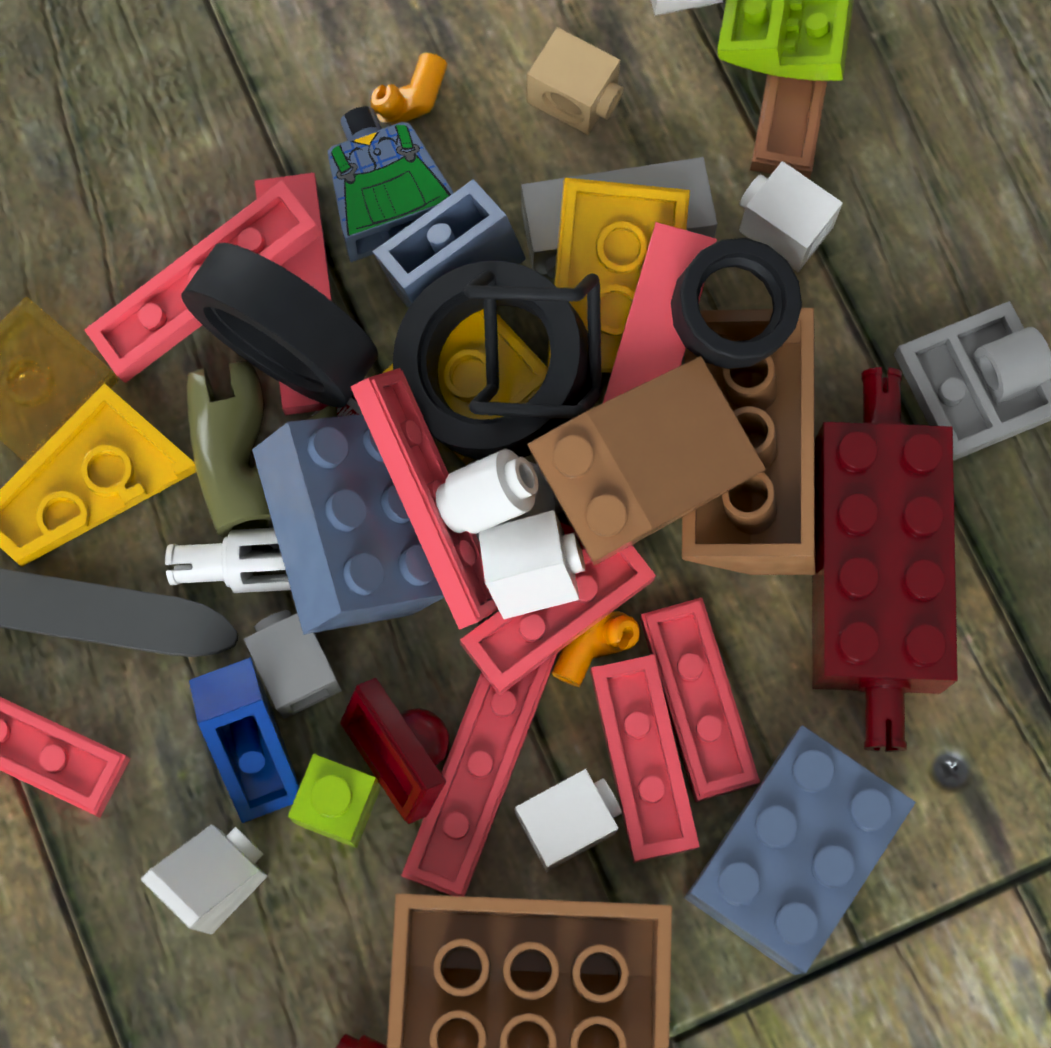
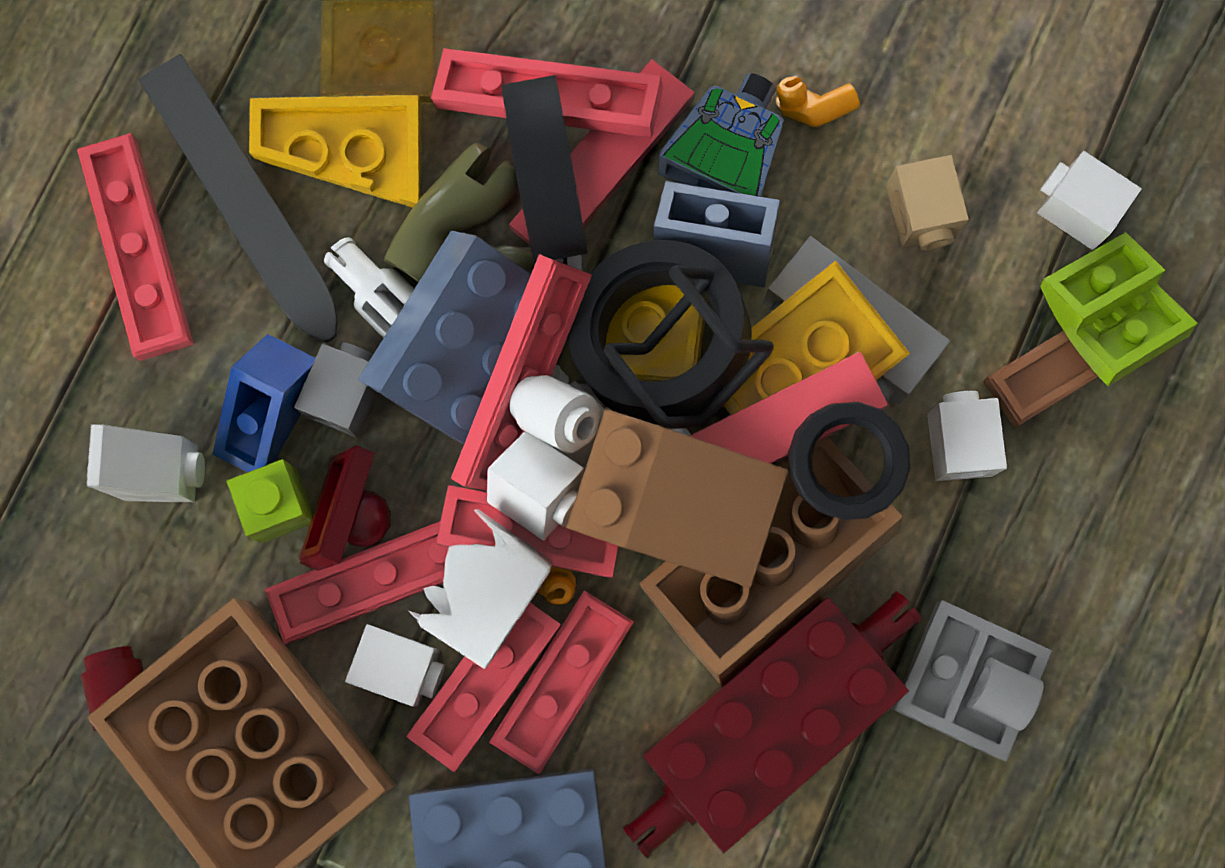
camera: 50 degrees right, 5 degrees up
none -> white piece [409,509,553,669]

